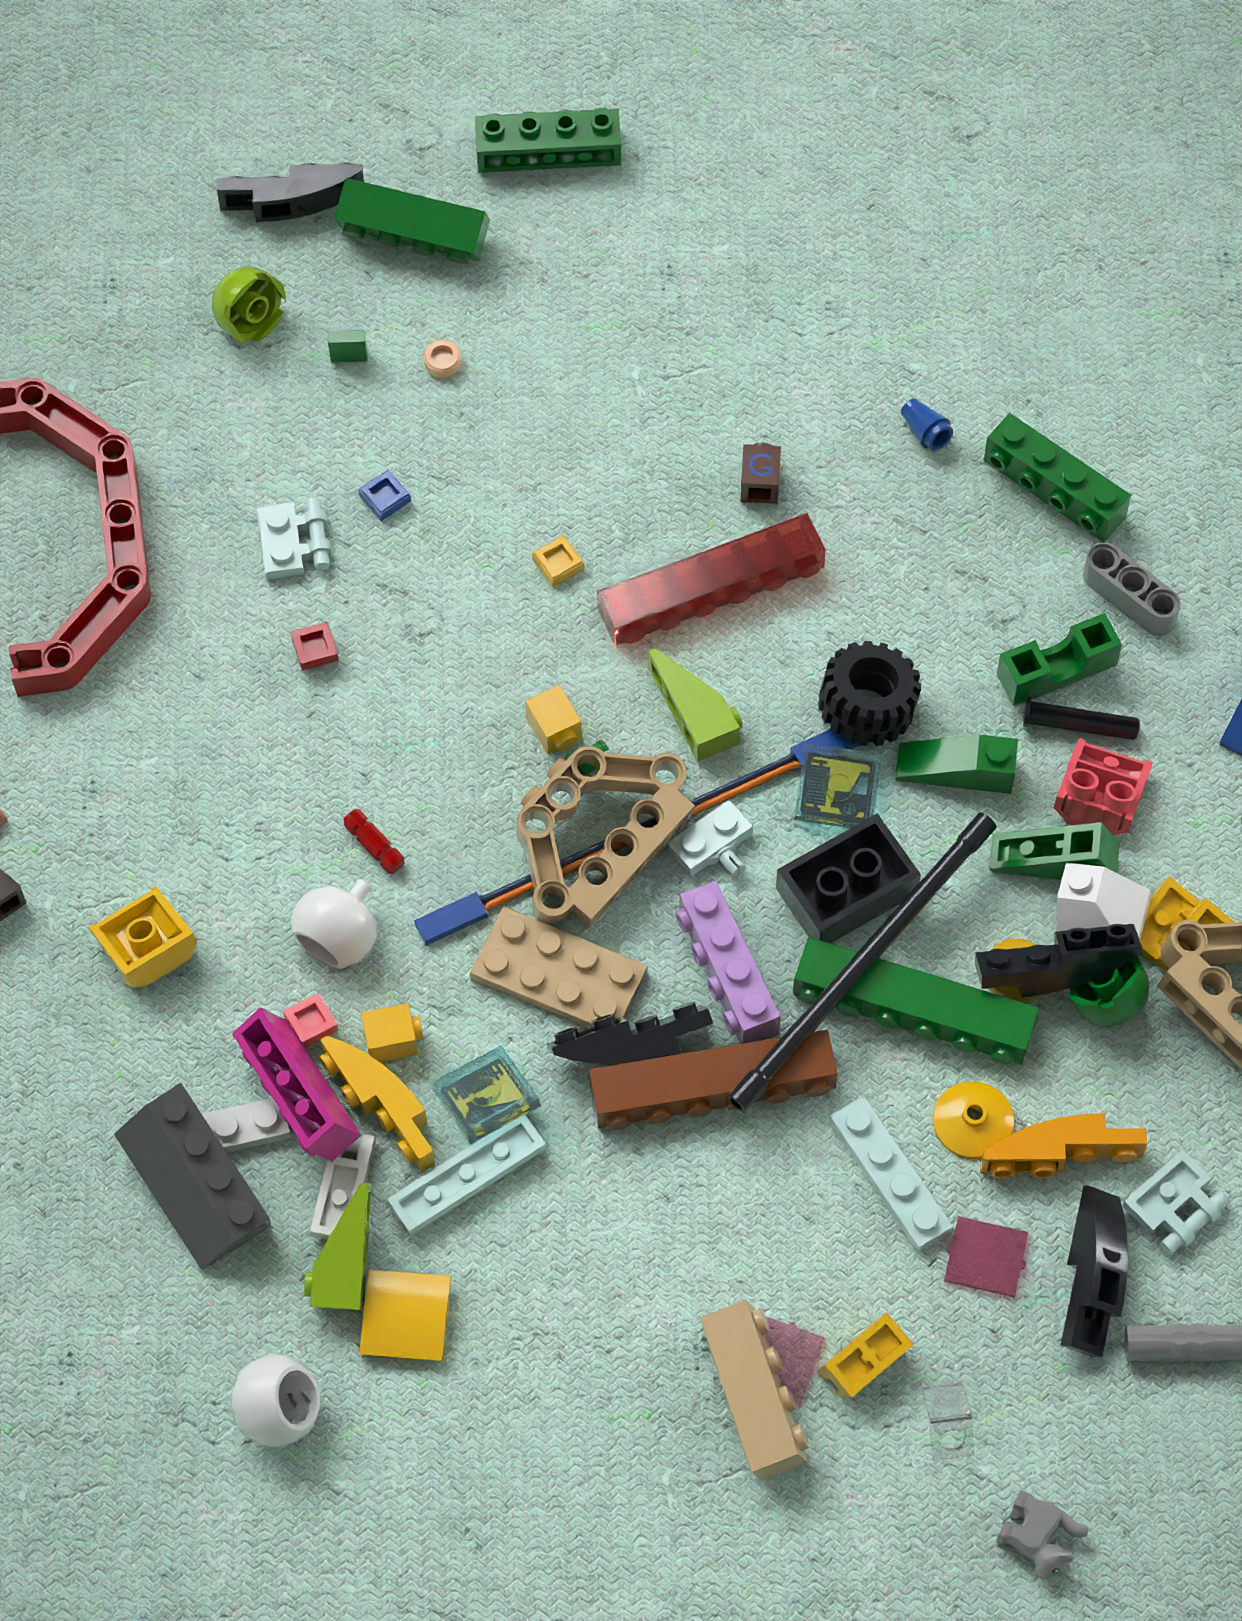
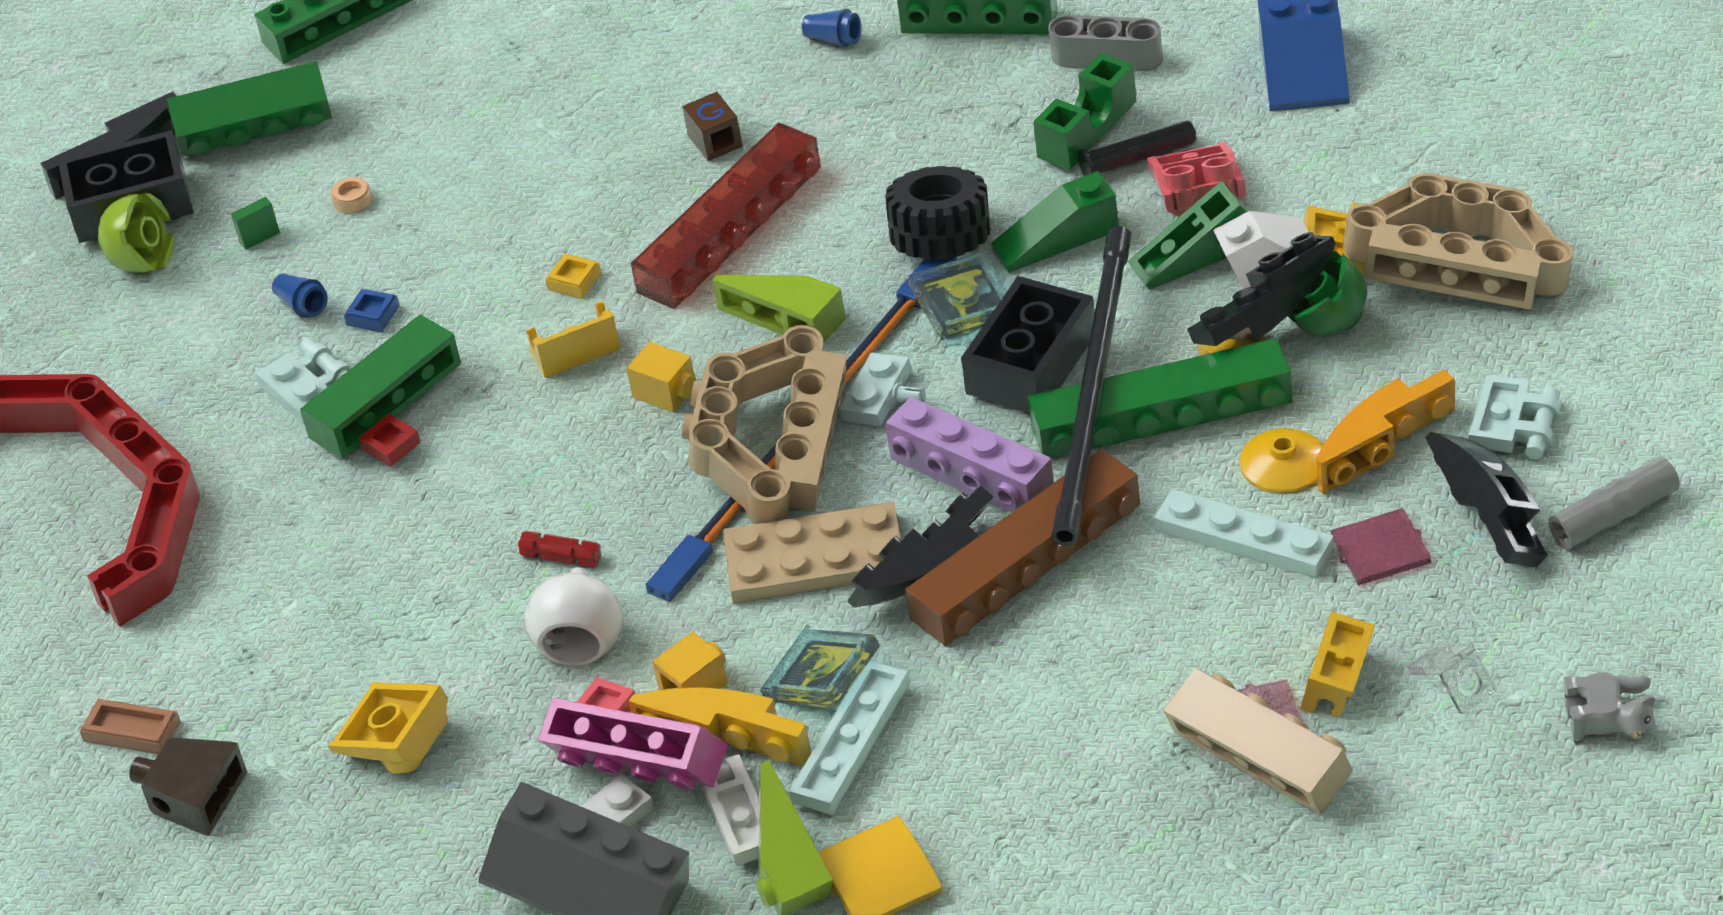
camera: 25 degrees left, 20 degrees down
none -> black brick [58,130,194,243]
none -> blue cone [272,273,328,318]
none -> green brick [300,314,461,459]
none -> yellow hinge [526,300,621,378]

